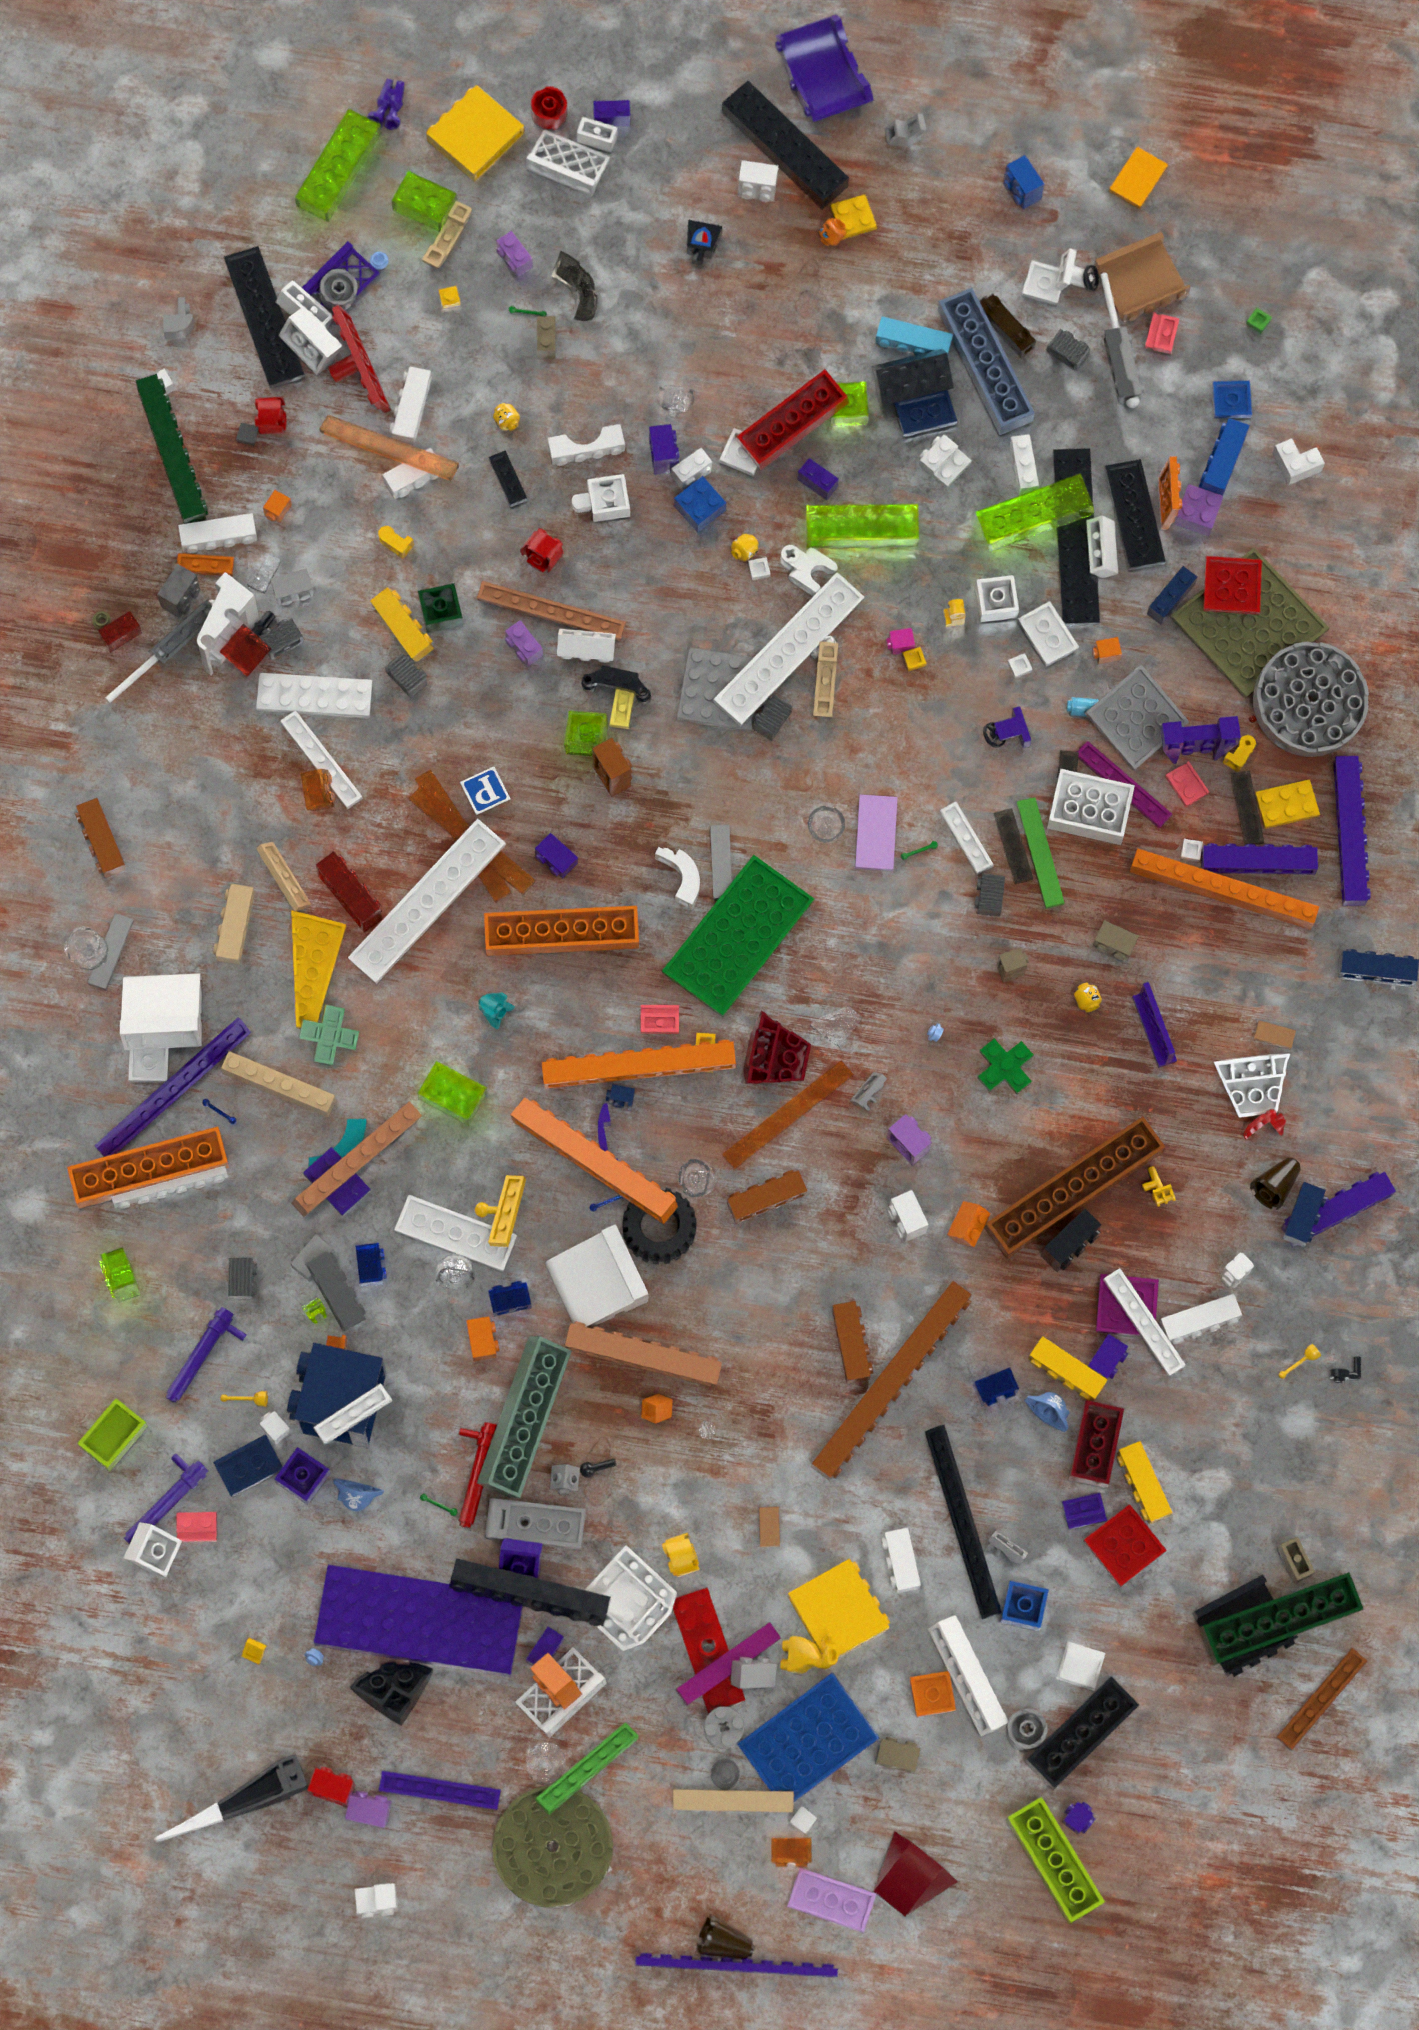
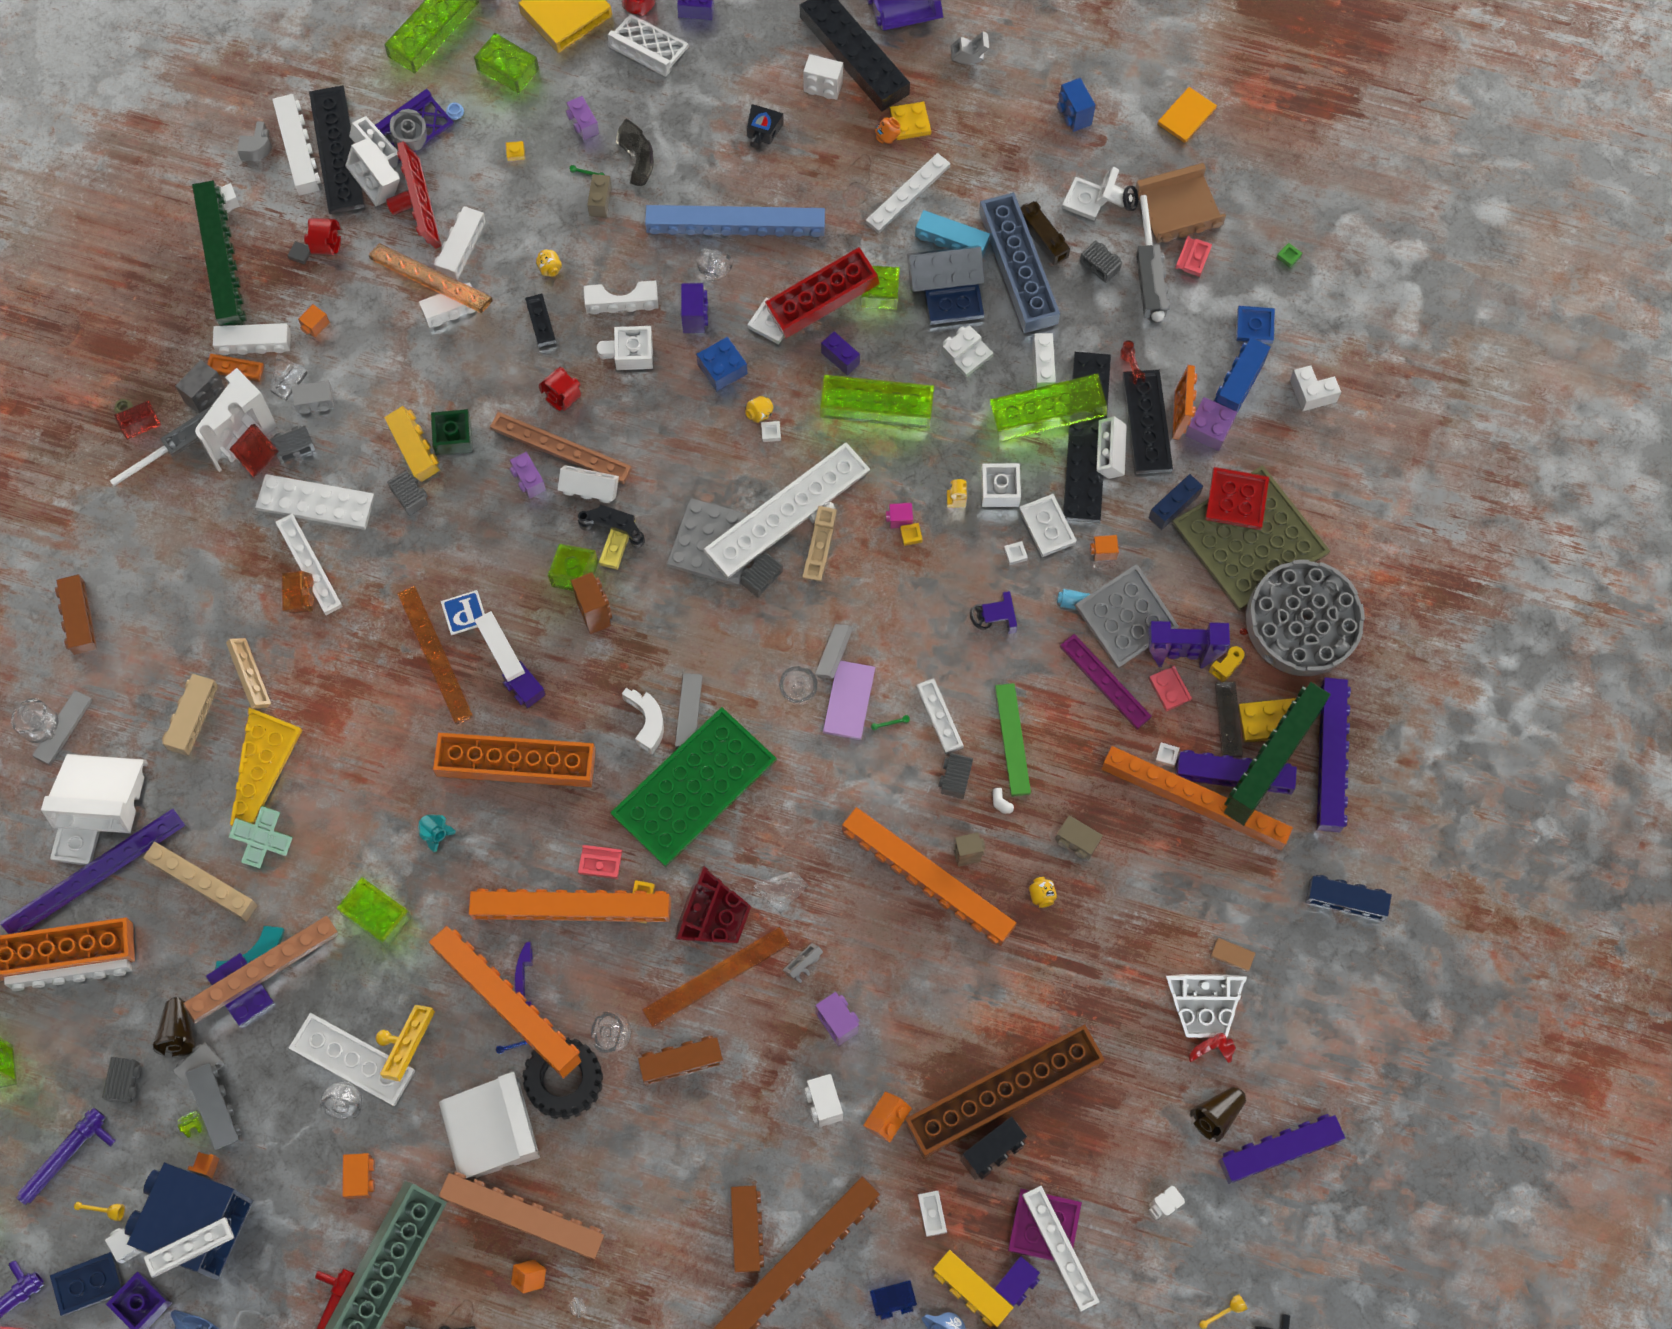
camera: 10 degrees right, 5 degrees down
clear blue hinge [202,1099,237,1124] -> none
black axle [245,611,276,645] -> none
clear red brick [316,851,382,933] -> none
white plate [348,819,506,984] -> none
clear blue brick [355,1243,387,1287] -> none
yellow leg [378,526,414,559] -> none
clear orange tile [409,785,536,895] -> none
tan slope [422,201,472,269] -> none
clear blue brick [488,1281,532,1317] -> none
white brick [577,117,617,153] -> none
dark blue brick [606,1084,635,1111] -> none
white brick [671,448,712,490] -> none
white piece [780,545,838,596] -> none
light blue plate [927,1023,944,1042] -> none
green plate [977,1038,1034,1094] -> none
clear smoke plate [993,808,1033,885] -> none
white slope [1047,769,1135,845] -> none
clear smoke brick [1056,750,1079,778] -> none
dark purple fence [1132,982,1177,1068] -> none
yellow arm [1142,1166,1176,1207] -> none
white brick [1159,1294,1242,1345] -> none
dark blue brick [1282,1182,1327,1247] -> none
none -> dark brown cone [153,997,195,1057]
none -> white brick [272,94,321,196]
none -> white tile [474,611,525,682]
none -> medium blue brick [645,205,825,237]
none -> light grey tile [815,624,853,679]
none -> orange brick [842,807,1016,946]
none -> white plate [866,153,950,234]
none -> white plate [918,1191,947,1237]
none -> white arm [993,788,1014,814]
none -> clear red brick [1120,340,1145,385]
none -> dark green brick [1224,682,1331,826]

